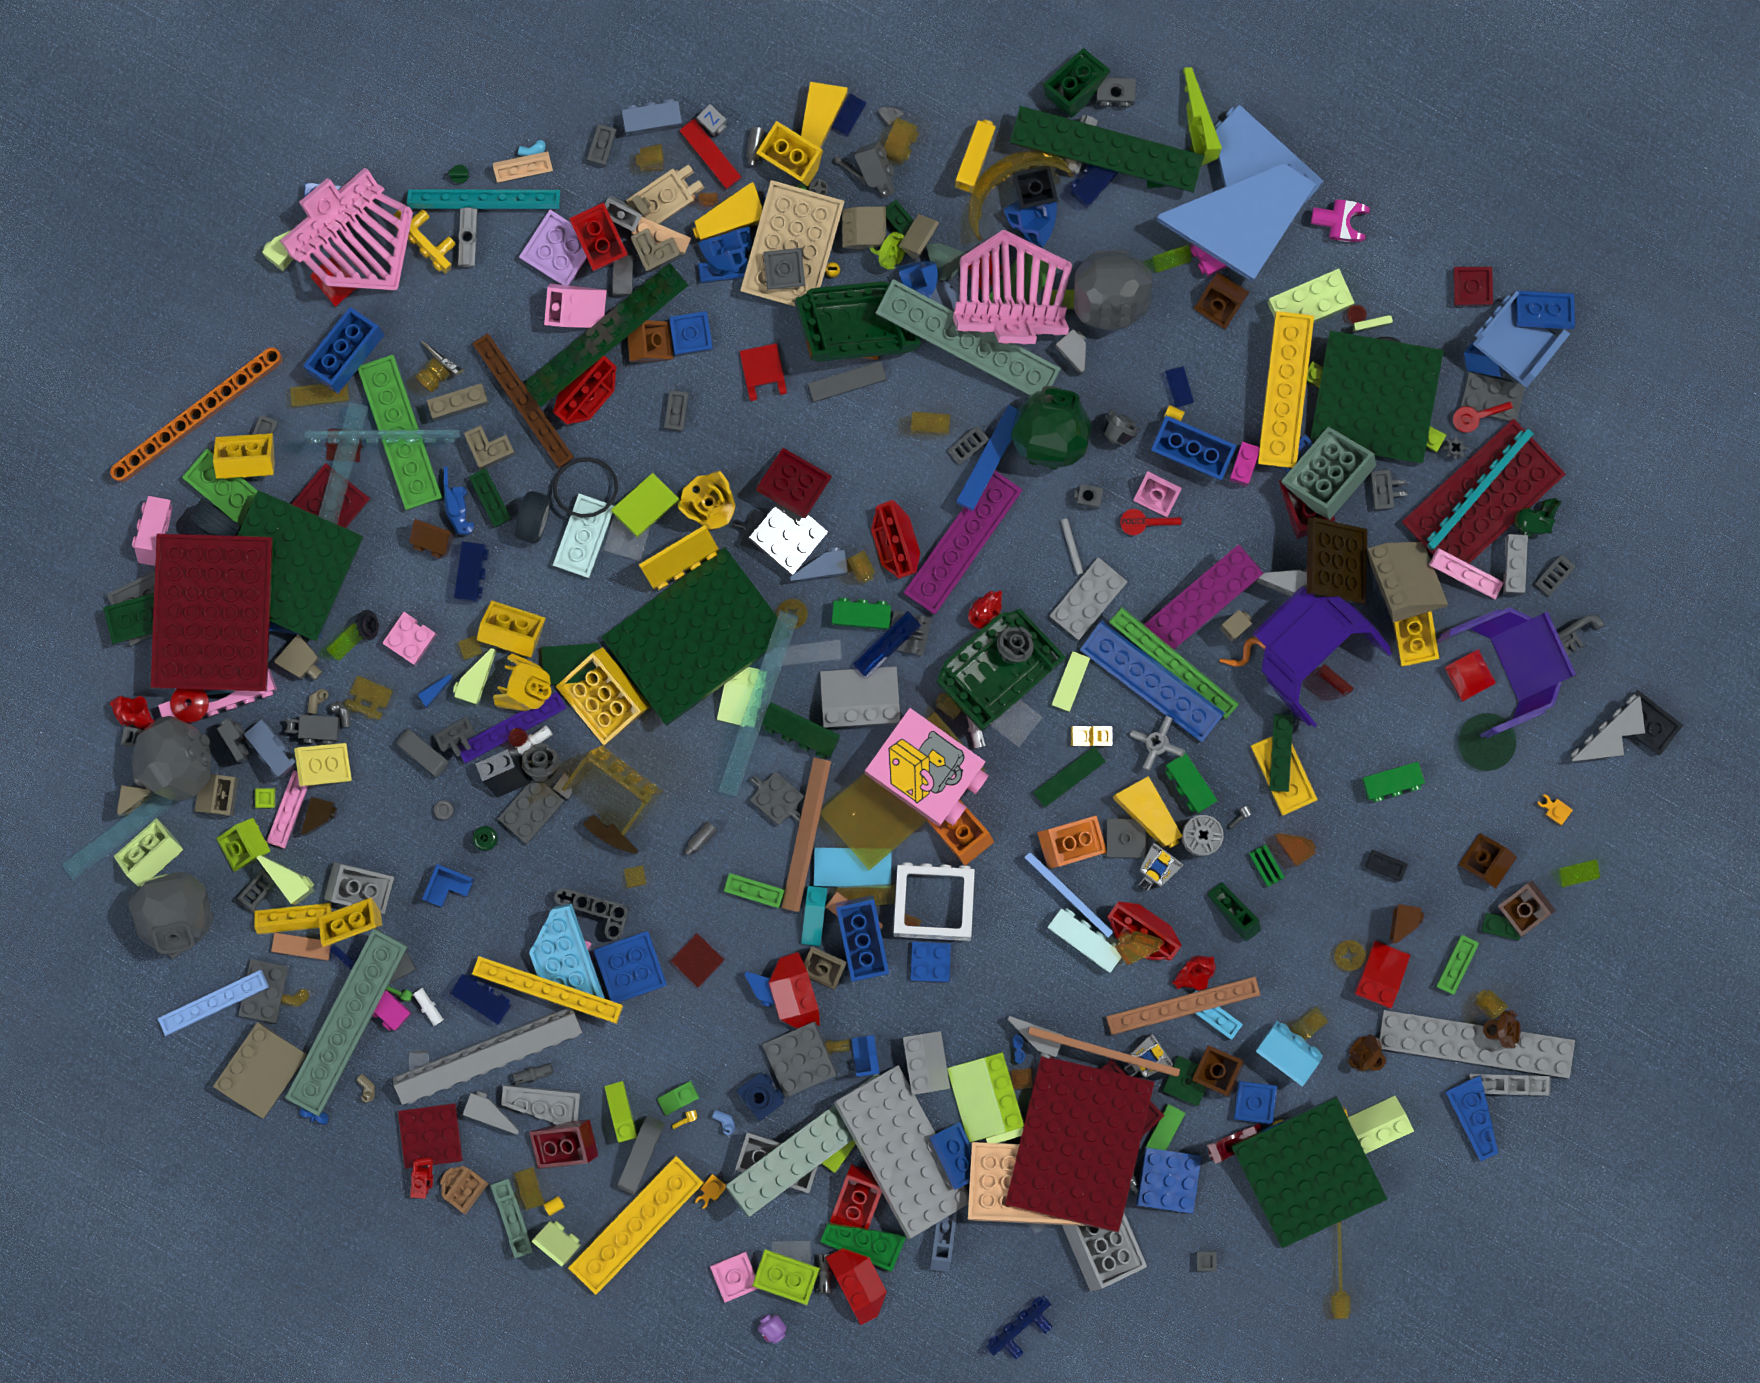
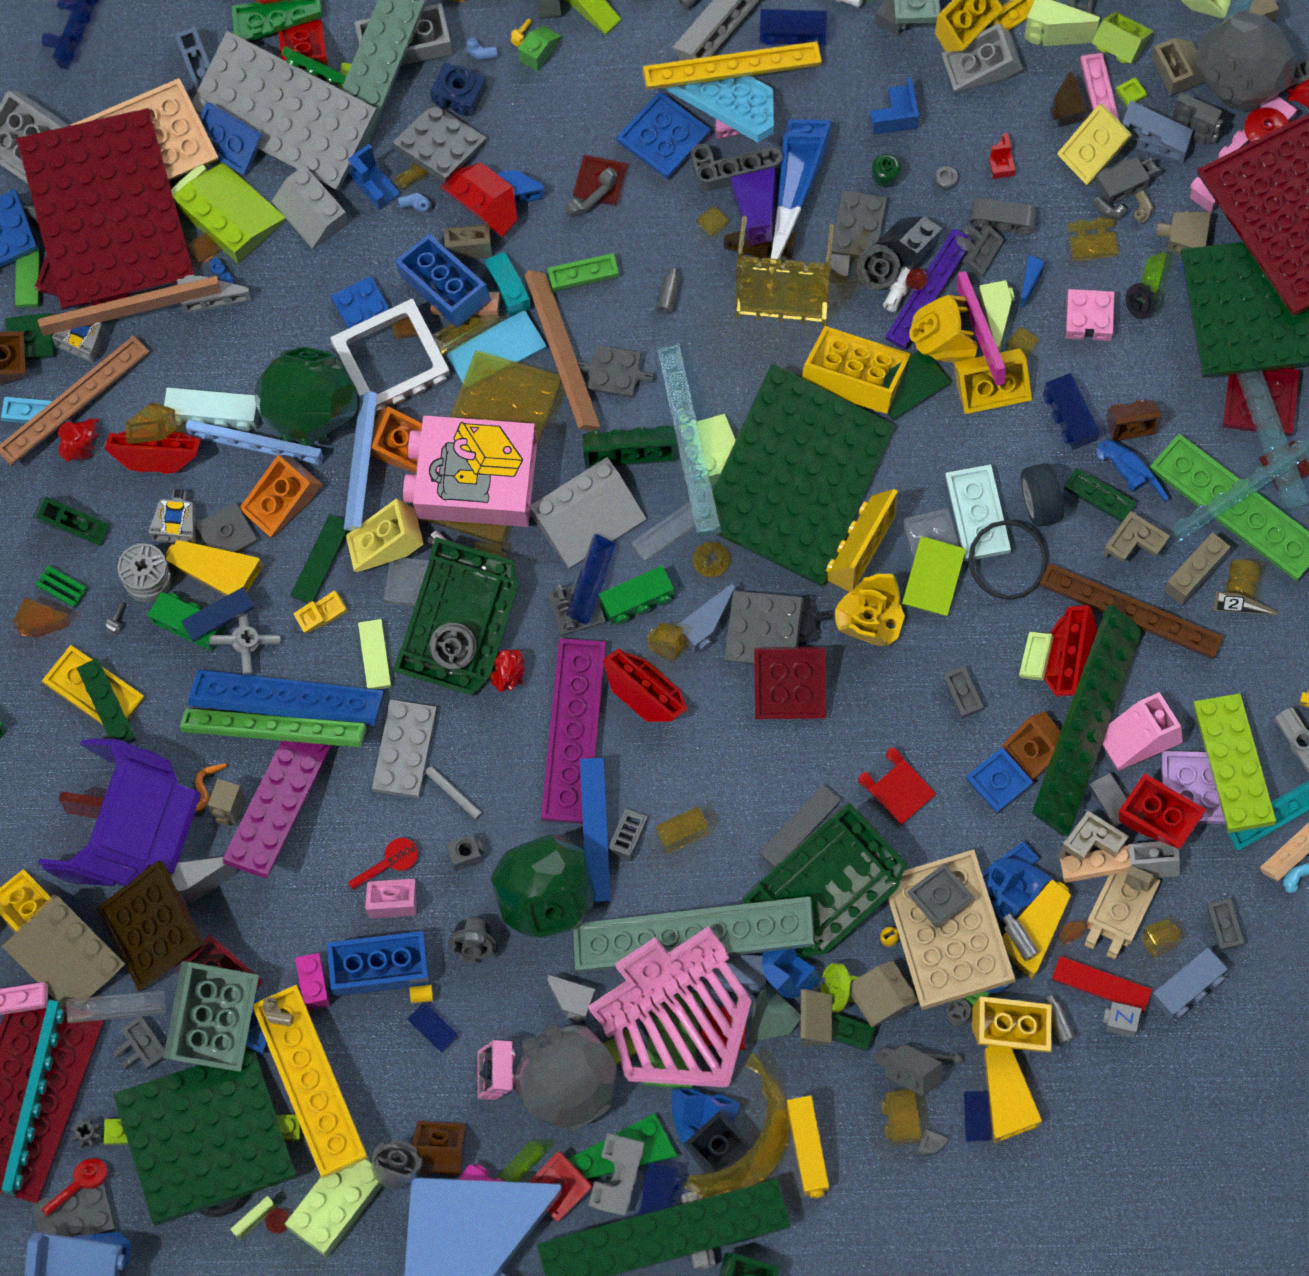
camera: 150 degrees right, 15 degrees down
none -> clear tile [66,991,166,1023]
none -> dark blue tile [181,587,255,643]
none -> dark green rock [255,347,358,446]
none -> dark tan arm [262,997,294,1027]
none -> green plate [281,46,347,86]
none -> light blue tile [344,391,377,531]
none -> light yellow slope [346,498,423,572]
none -> flat silver cylinder [371,1140,422,1189]
none -> medium blue arm [398,193,431,212]
none -> bright pink piece [478,1040,515,1100]
none -> red plate [528,1151,593,1222]
none -> dark grey bar [565,167,617,216]
none -> green wing [568,1114,678,1180]
none -> light grey arch [588,1133,644,1215]
none -> dark purple slope [730,167,777,246]
none -> blue plate [769,120,833,273]
none -> dark pink tile [957,271,1005,385]
none -> red slope [989,133,1015,179]
none -> flat silver cylinder [1003,914,1040,962]
none -> yellowish green tile [1019,632,1054,681]
none -> lime plate [1193,694,1276,833]

